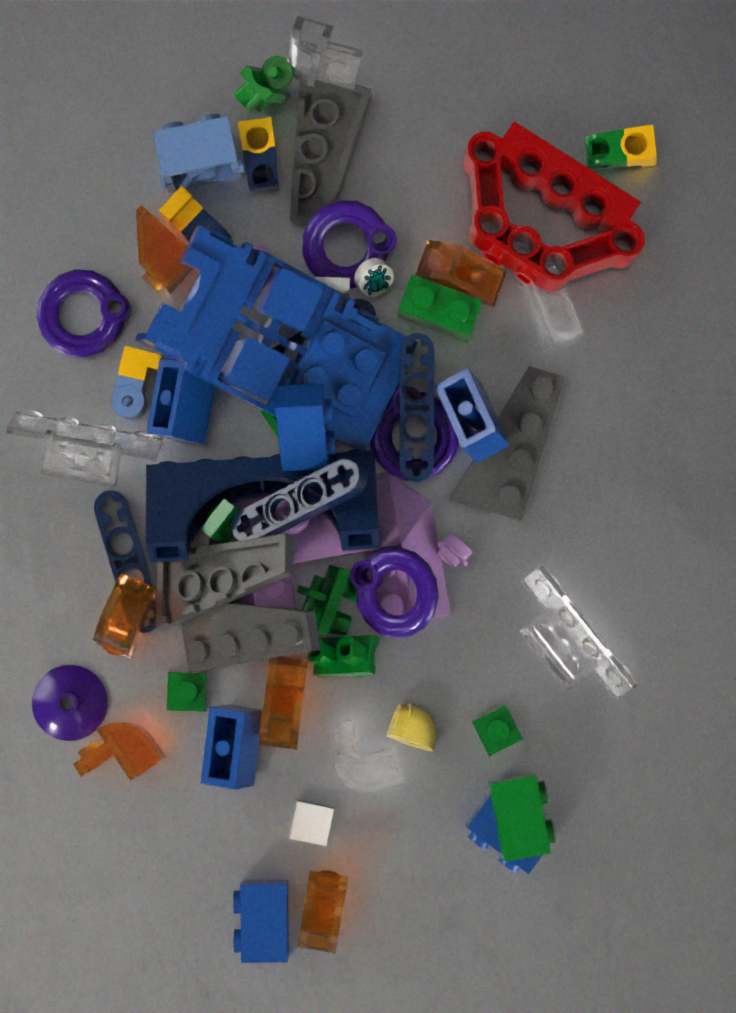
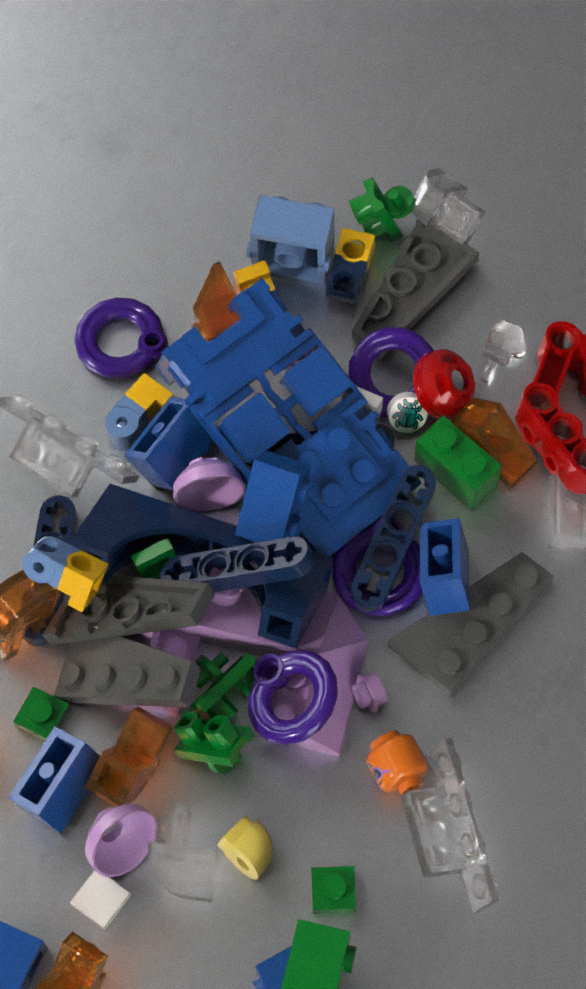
camera: 25 degrees right, 20 degrees down
none -> leg [22,536,109,612]
none -> lavender piece [85,804,158,877]
none -> lavender piece [173,457,246,513]
none -> orange head [366,730,429,796]
none -> red piece [413,349,476,420]
none -> clear piece [480,319,528,383]

